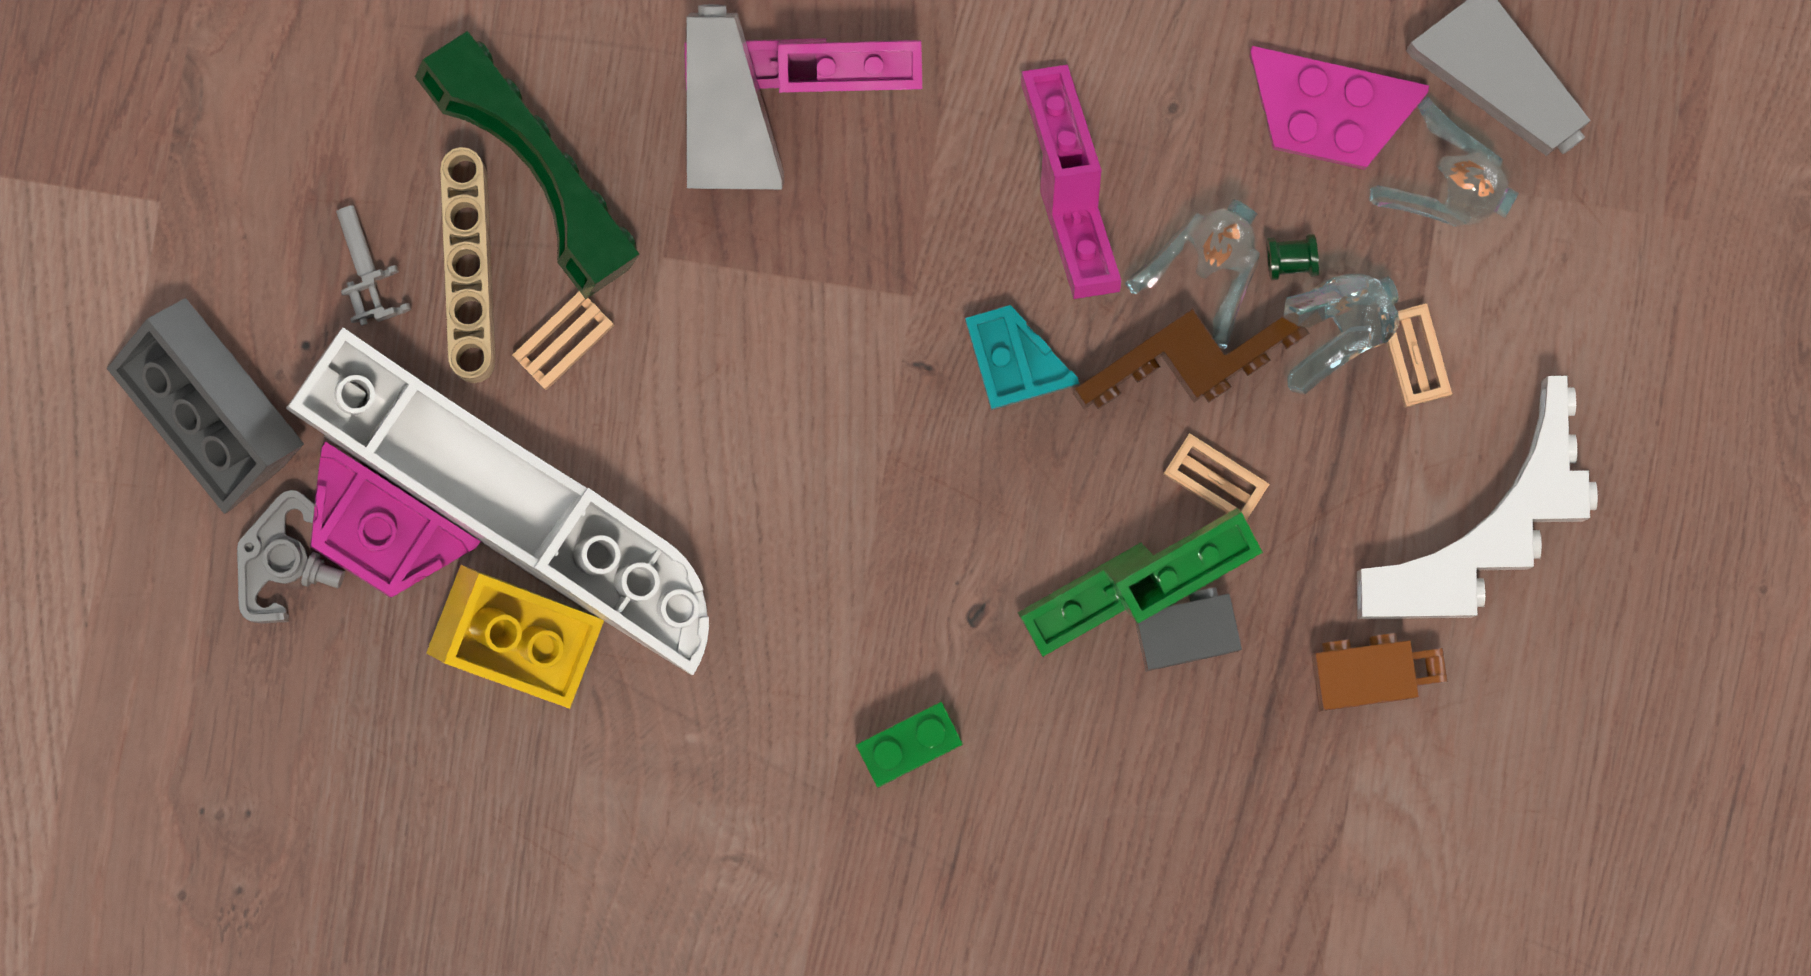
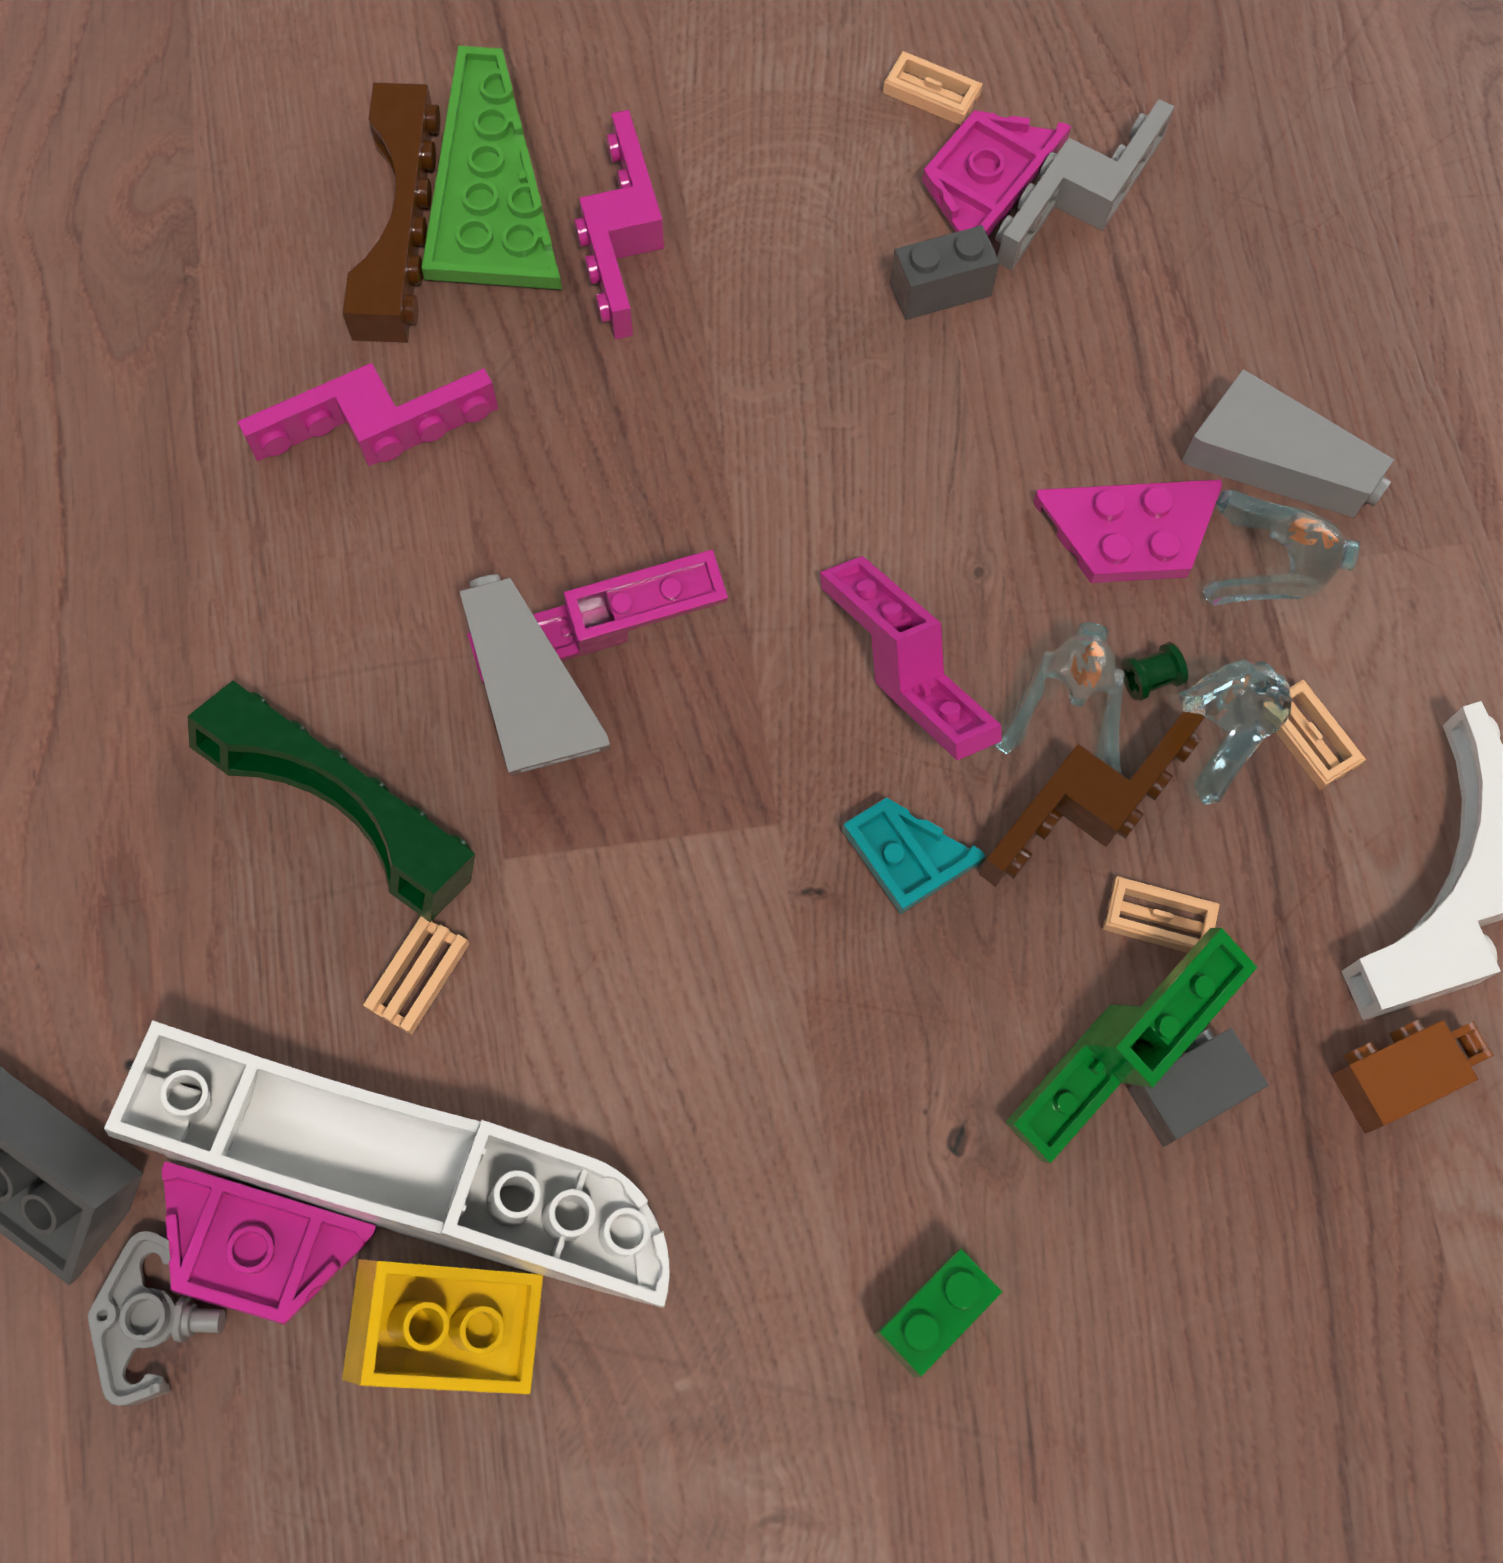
camera: 20 degrees left, 15 degrees down
light grey piece [336,205,411,326] -> none
tan beam [440,147,496,383] -> none

